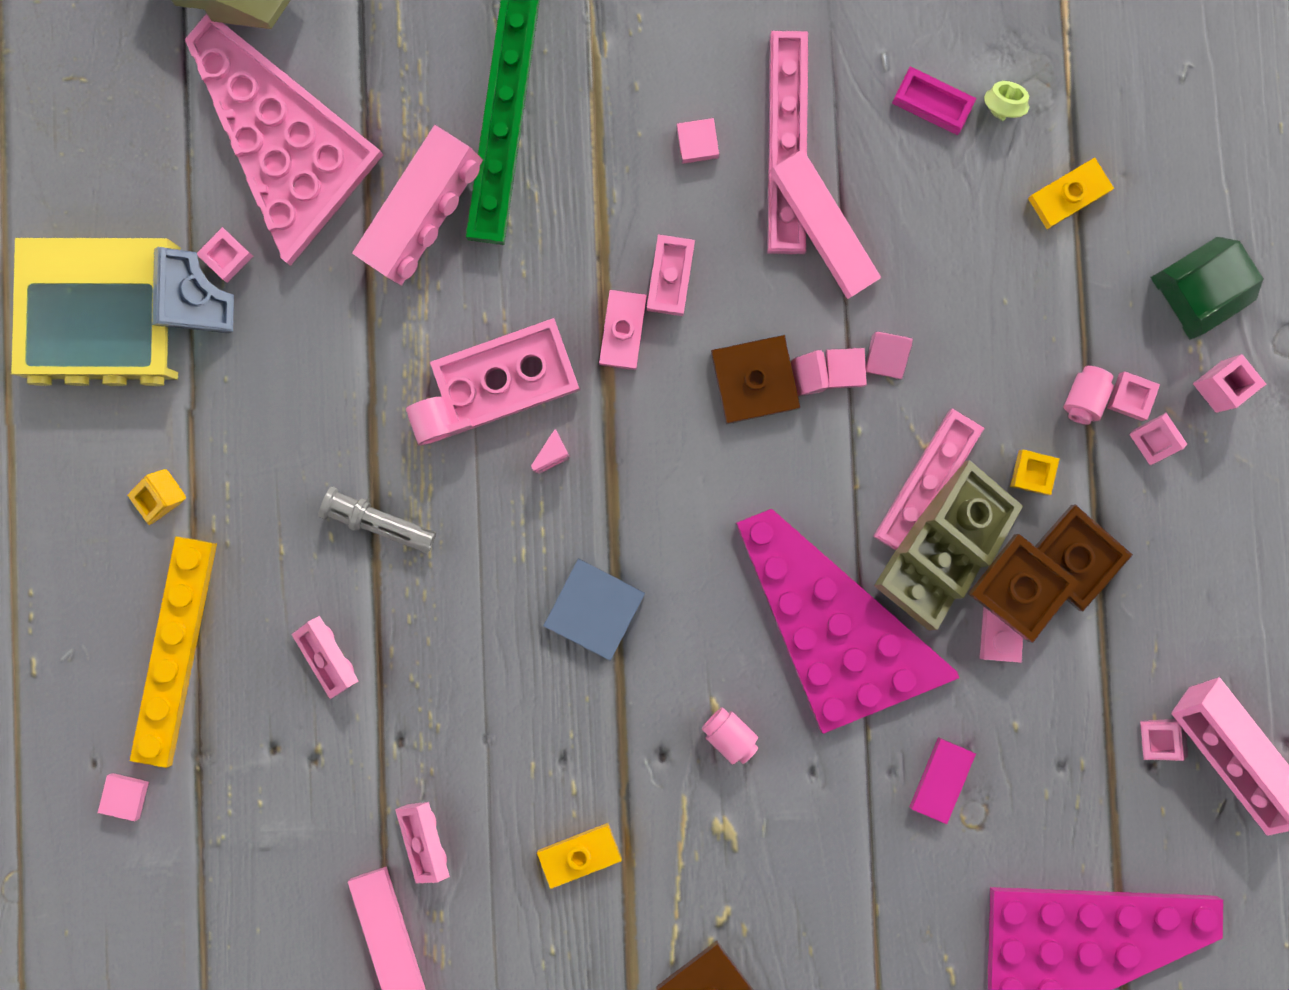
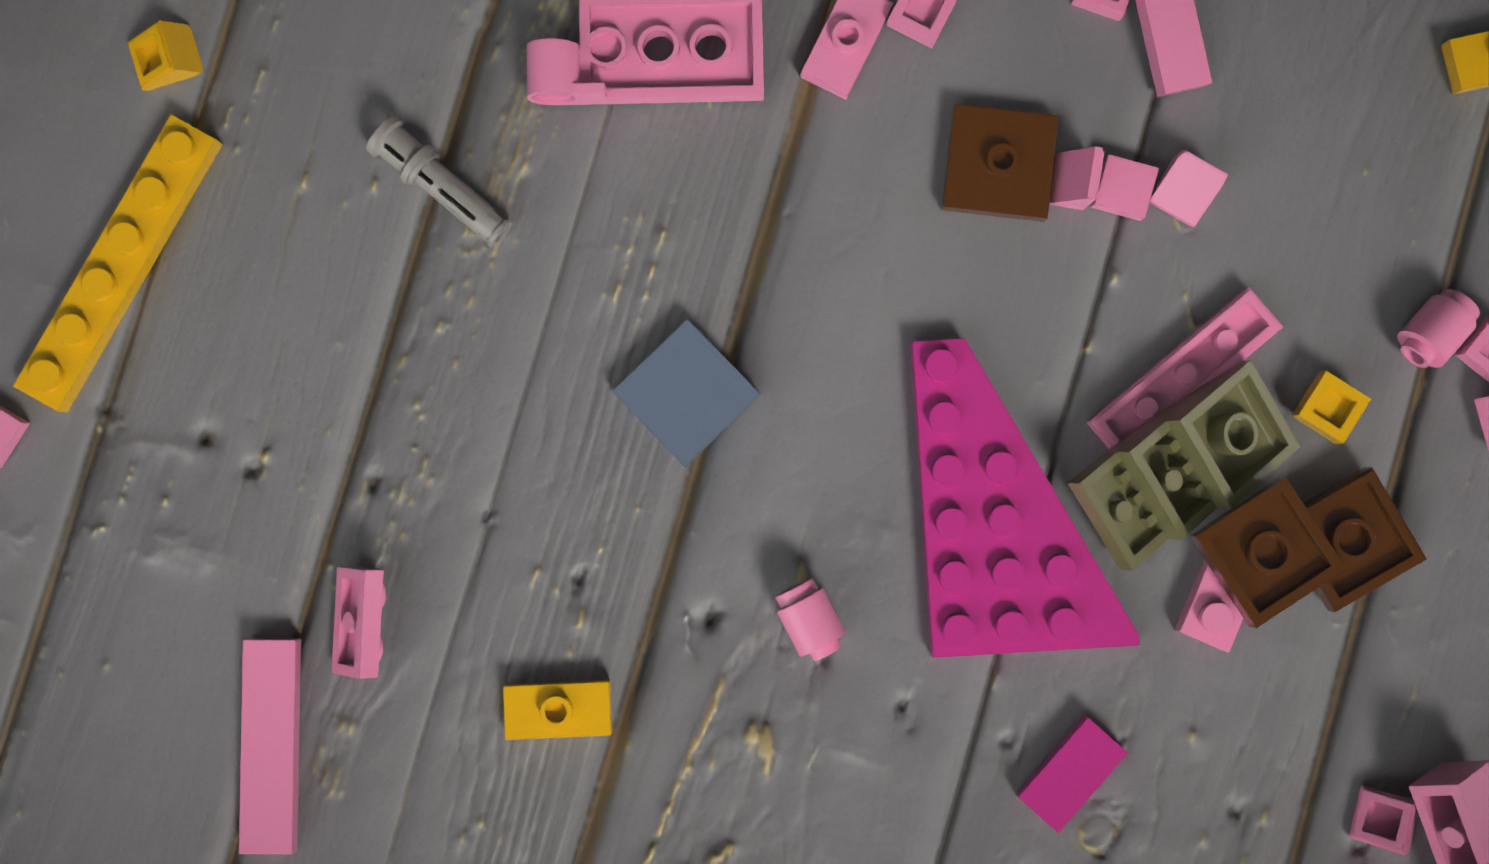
camera: 25 degrees right, 0 degrees up
bright pink plate [291,616,358,699] -> none
bright pink slope [531,429,570,474] -> none

